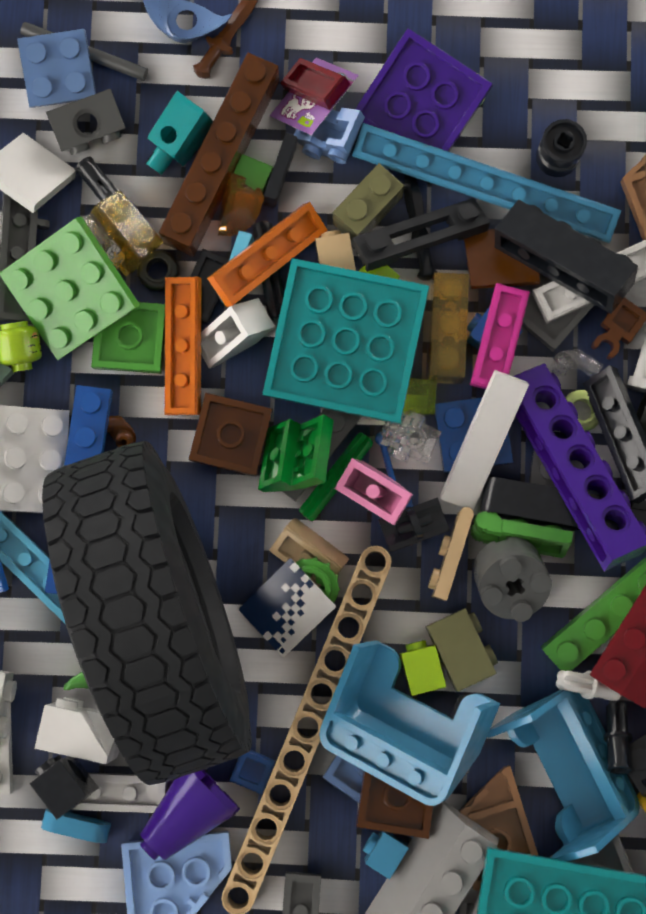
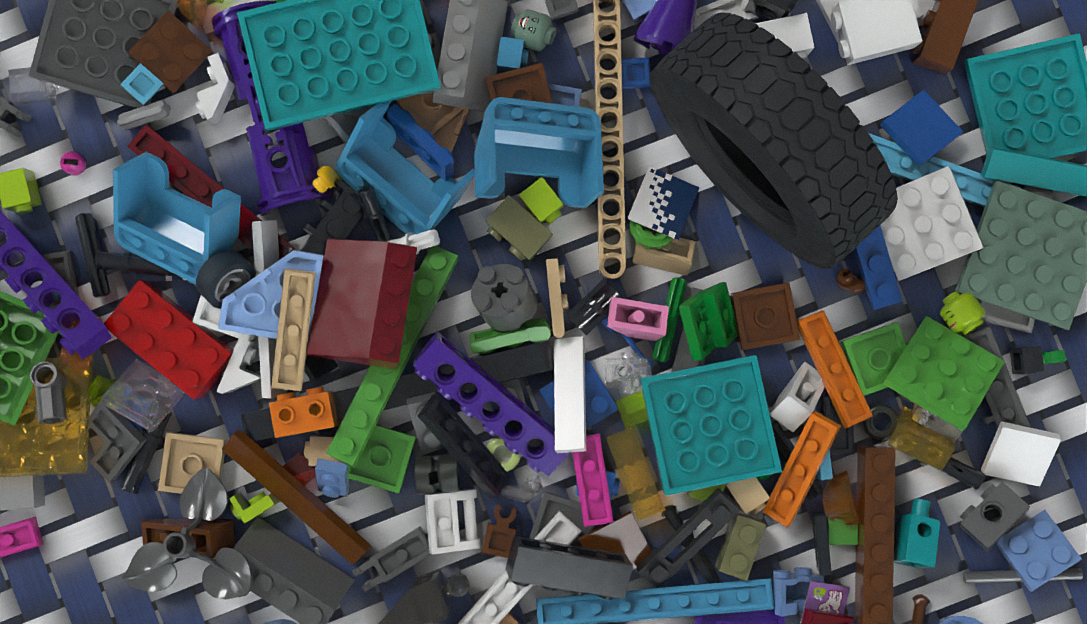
camera: 155 degrees right, 5 degrees up
none -> blue plate [387,103,454,181]
none -> sand green head [511,9,556,52]

